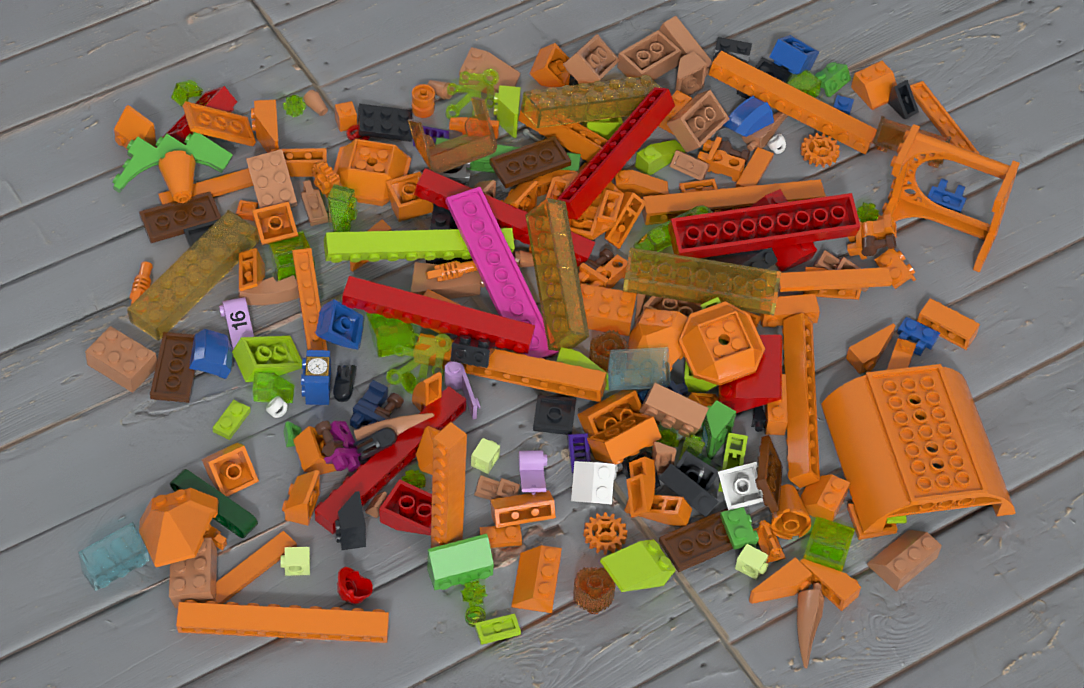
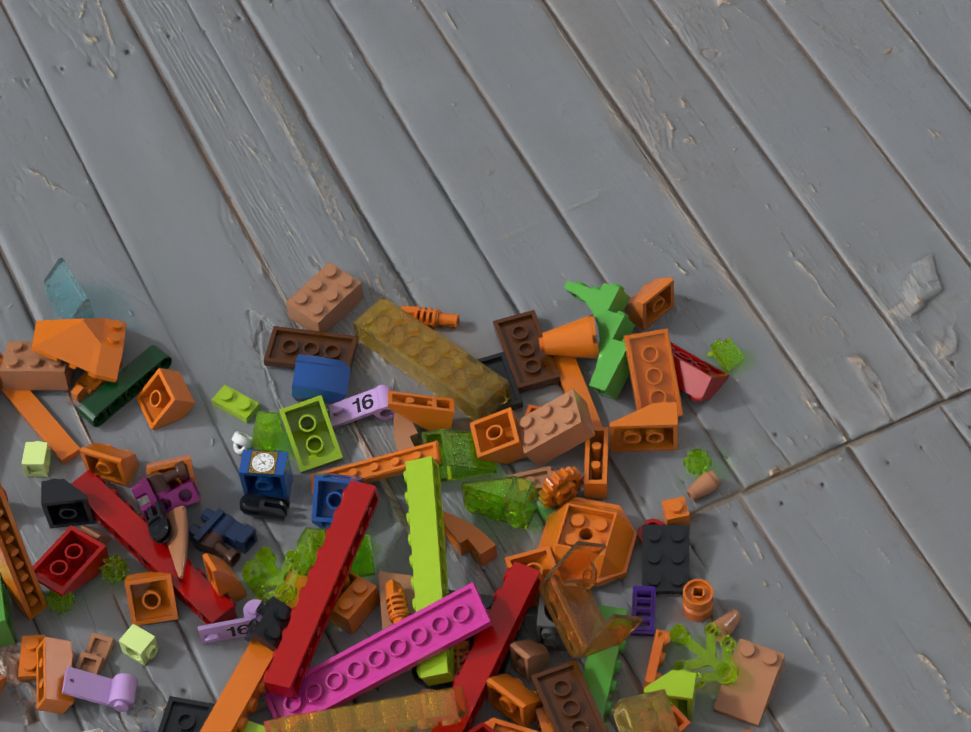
camera: 105 degrees right, 0 degrees up
bright green slope [283,421,302,447] -> none

